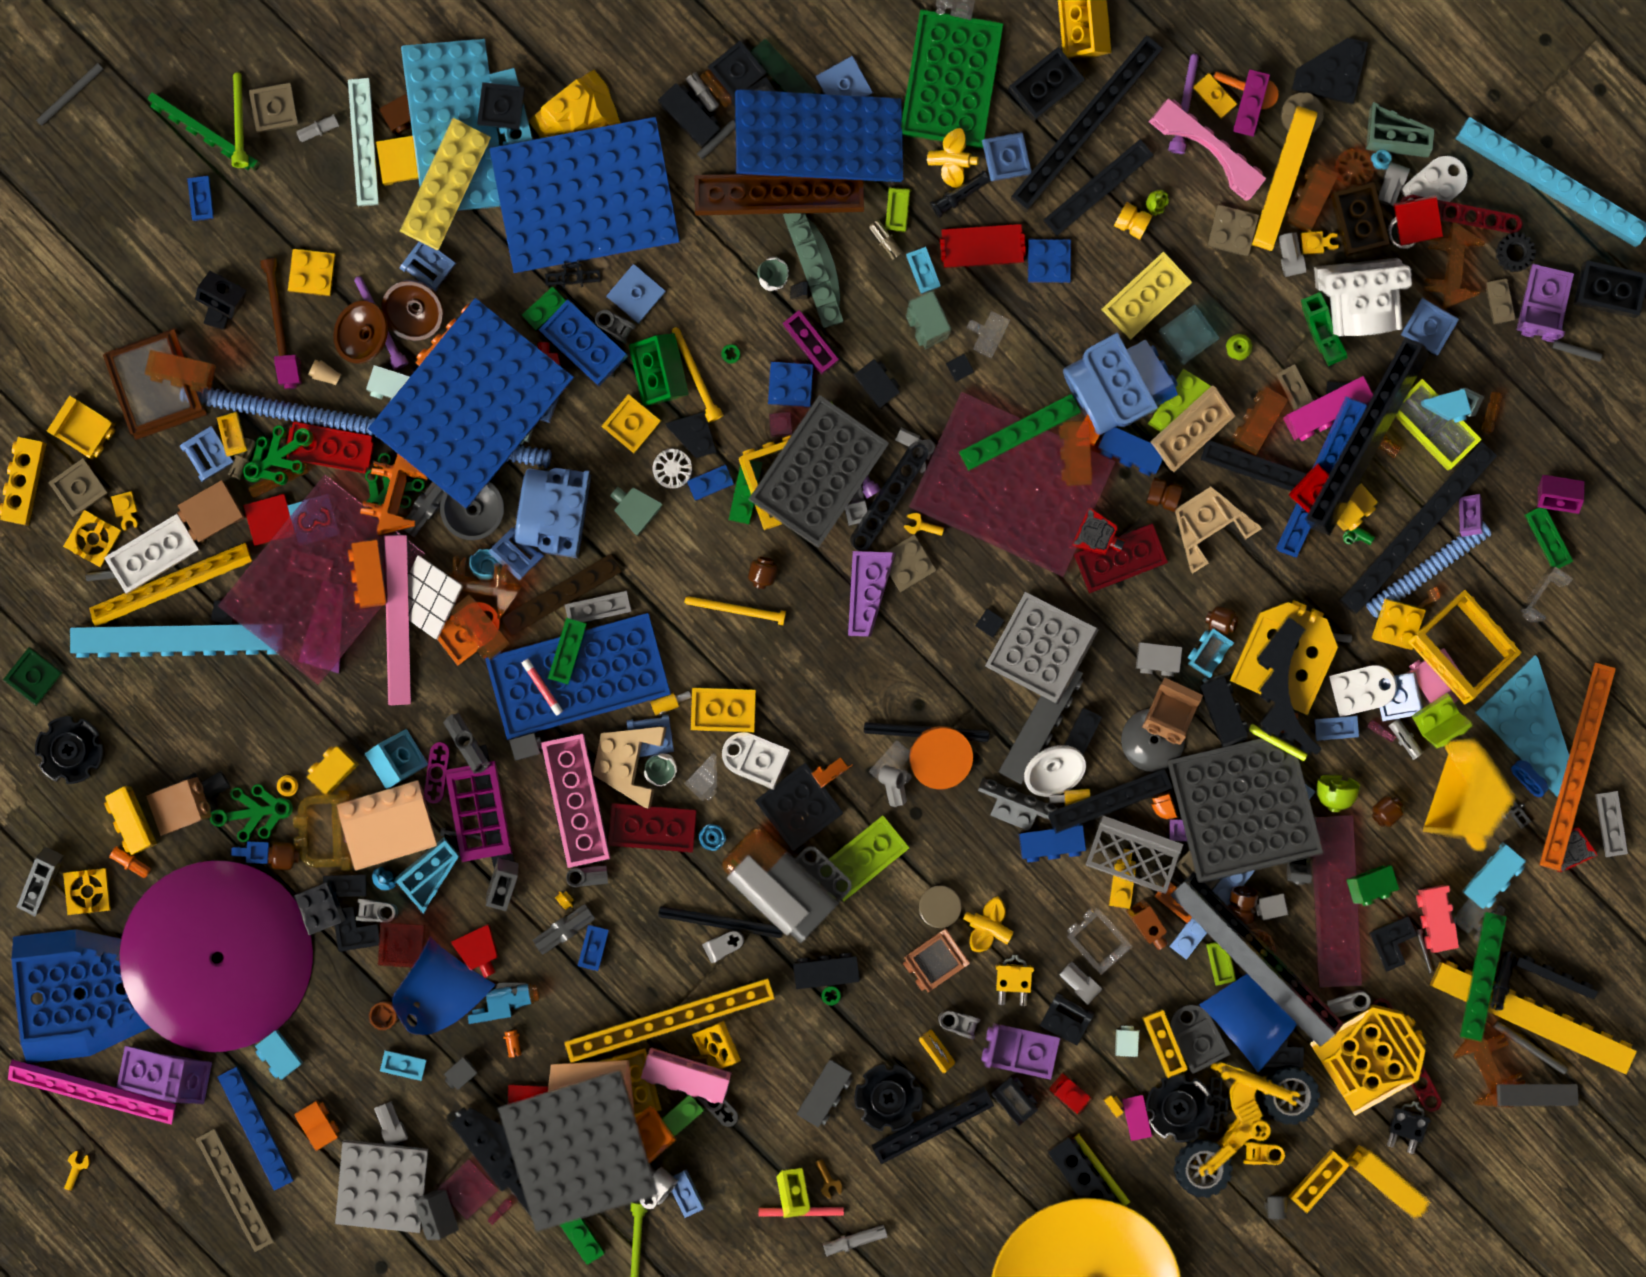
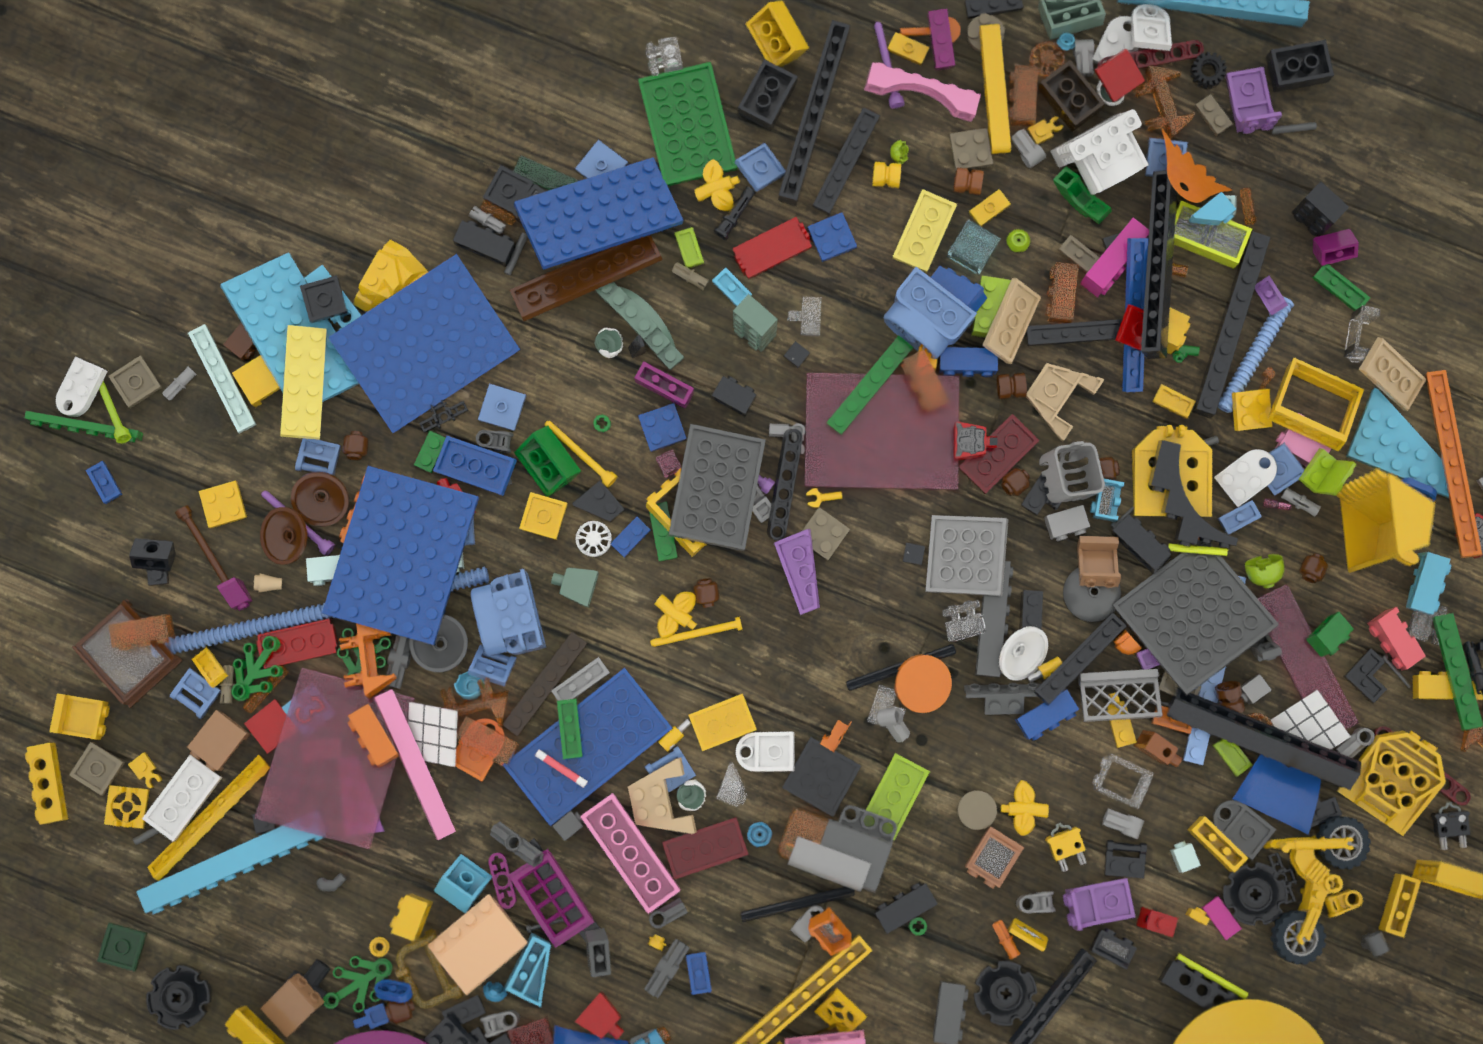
camera: 20 degrees left, 5 degrees down
none -> white plate [56,357,108,417]
none -> dark grey arm [316,872,347,892]
none -> reddish brown head [342,431,368,460]
none -> blue plate [374,980,413,1003]
none -> yellow plant [654,592,697,639]
none -> orange window [808,907,852,956]
none -> clear plate [942,600,986,642]
none -> dark orange wheel [954,167,984,195]
none -> yellow plate [969,189,1011,227]
none -> orange axle [992,920,1021,959]
none -> reddish brown head [1001,468,1030,496]
none -> black plate [1021,473,1062,516]
none -> light grey piece [1039,441,1105,503]
none -> white plate [1131,4,1172,51]
none -> yellow plate [1152,384,1196,419]
none -> orange piece [1162,128,1232,203]
none -> white piece [1270,690,1351,749]
none -> black brick [1291,181,1349,237]
none -> tan tile [1359,337,1426,411]

